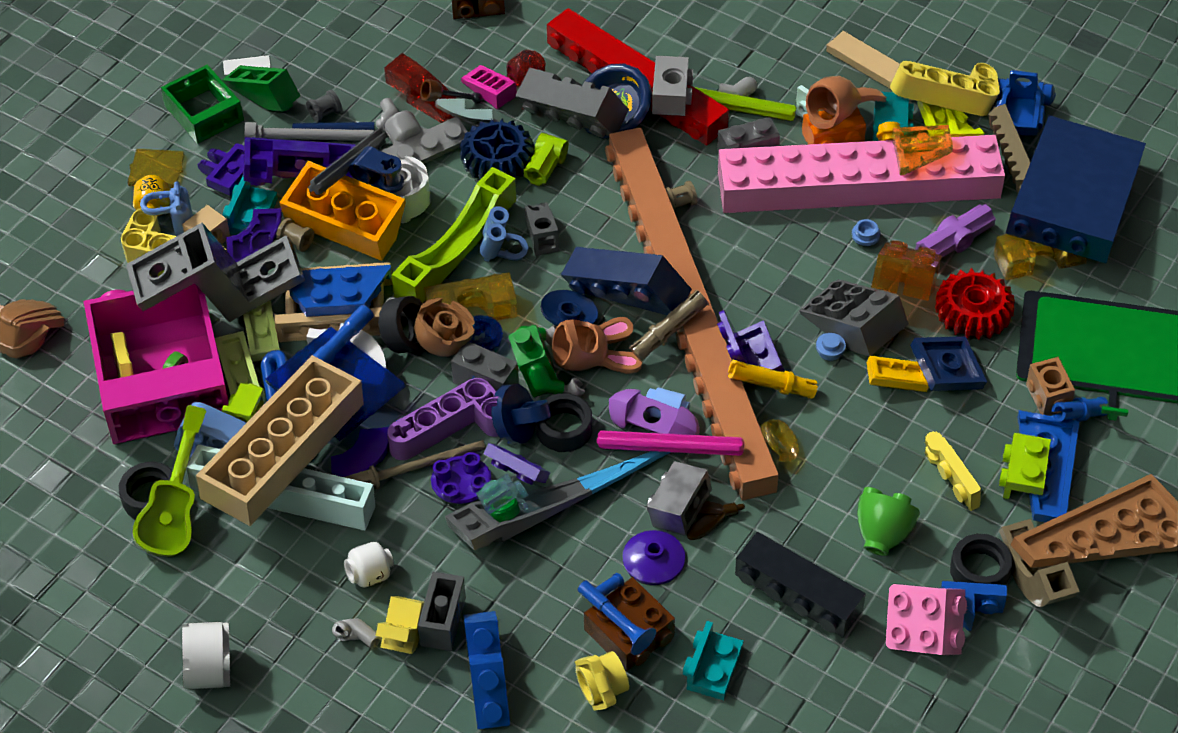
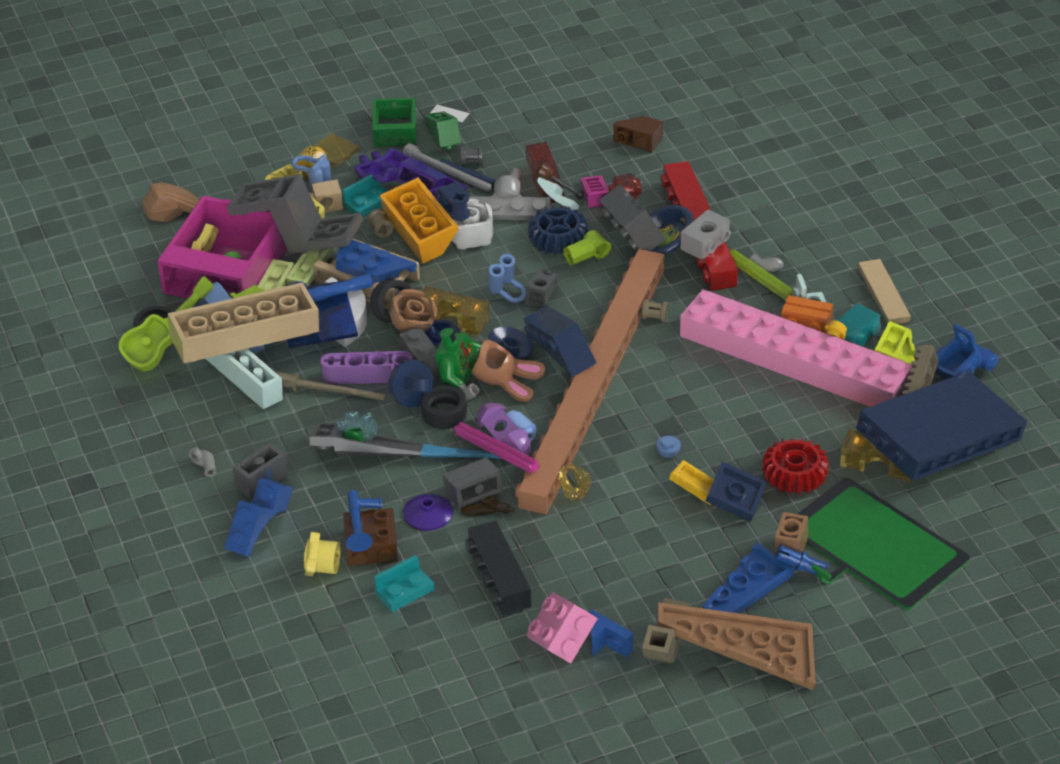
camera: 35 degrees right, 10 degrees down
white brick [182,622,230,689] -> none
dark purple tile [226,208,282,262] -> none
dark grey axle [308,129,388,195] -> none
dark purple tile [331,427,389,477] -> none
white head [344,542,394,588] -> none
light yellow brick [375,596,424,654] -> none
lime arch [391,167,516,303] -> none
dark purple dish [431,452,492,504] -> none
hinge [483,443,551,485] -> none
dark tan pin [629,290,709,361] -> none
flat silver brick [717,117,780,155] -> none
bracket [717,310,785,385] -> none
yellow pin [728,360,818,399] -> none
dark grey slope [799,279,909,356] -> none
nougat piece [806,76,887,129] -> none
medium blue plate [852,219,880,246] -> none
bright green piece [857,487,920,556] -> none
clear orange piece [871,241,942,301] -> none
light yellow beam [890,61,1000,116] -> none
clear yellow wing [892,125,953,175] -> none
medium lavender piece [915,204,996,264] -> none
light yellow hinge [925,431,981,511] -> none
black tyre [950,533,1012,585] -> none
lime bracket [999,433,1051,499] -> none

